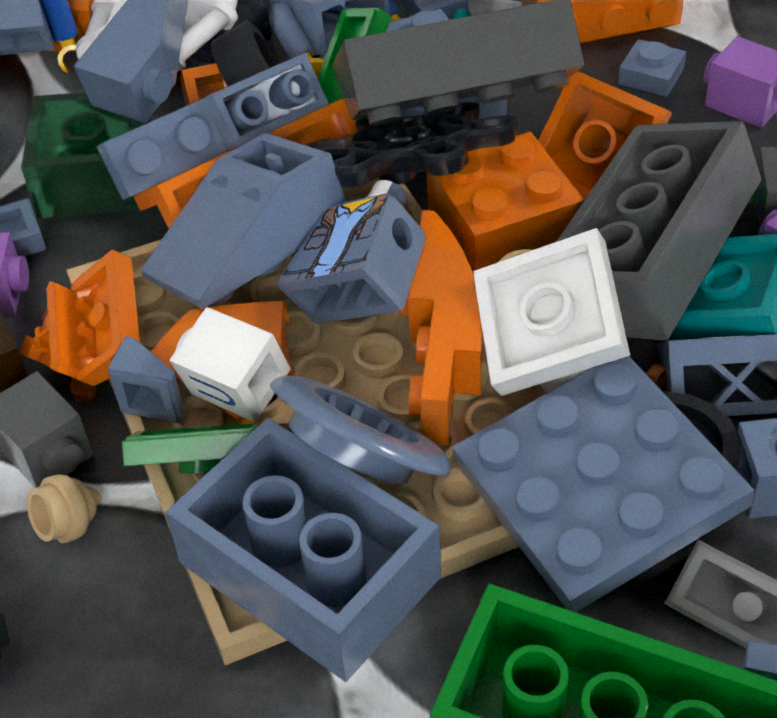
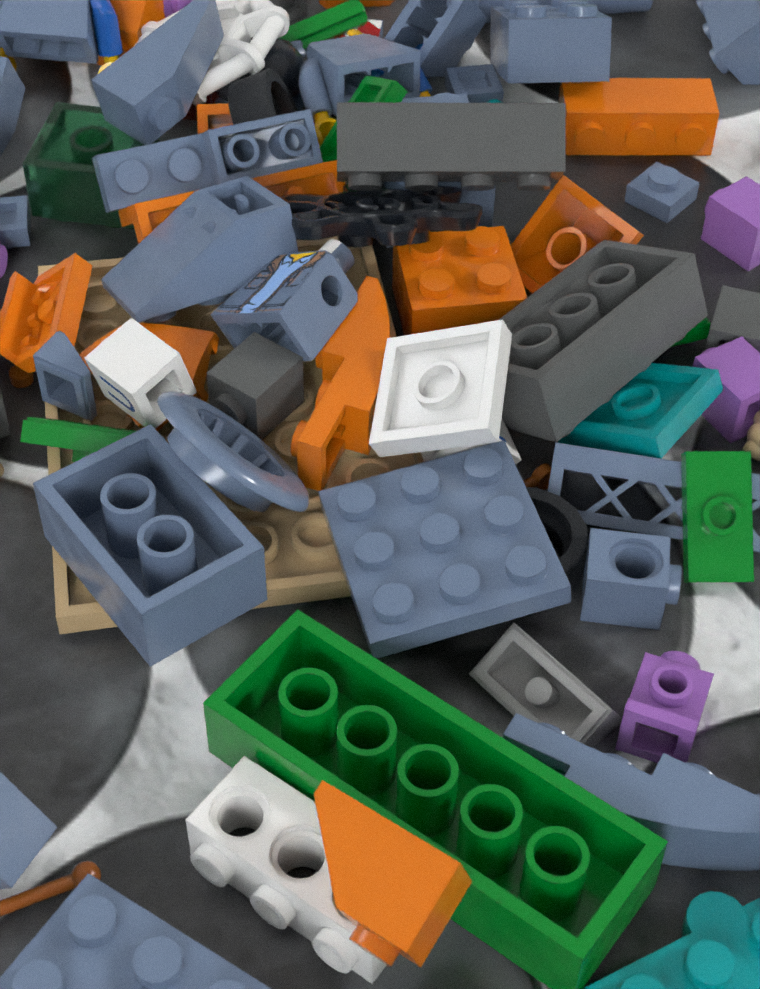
camera: 10 degrees right, 0 degrees up
none -> dark grey brick [206,332,304,440]

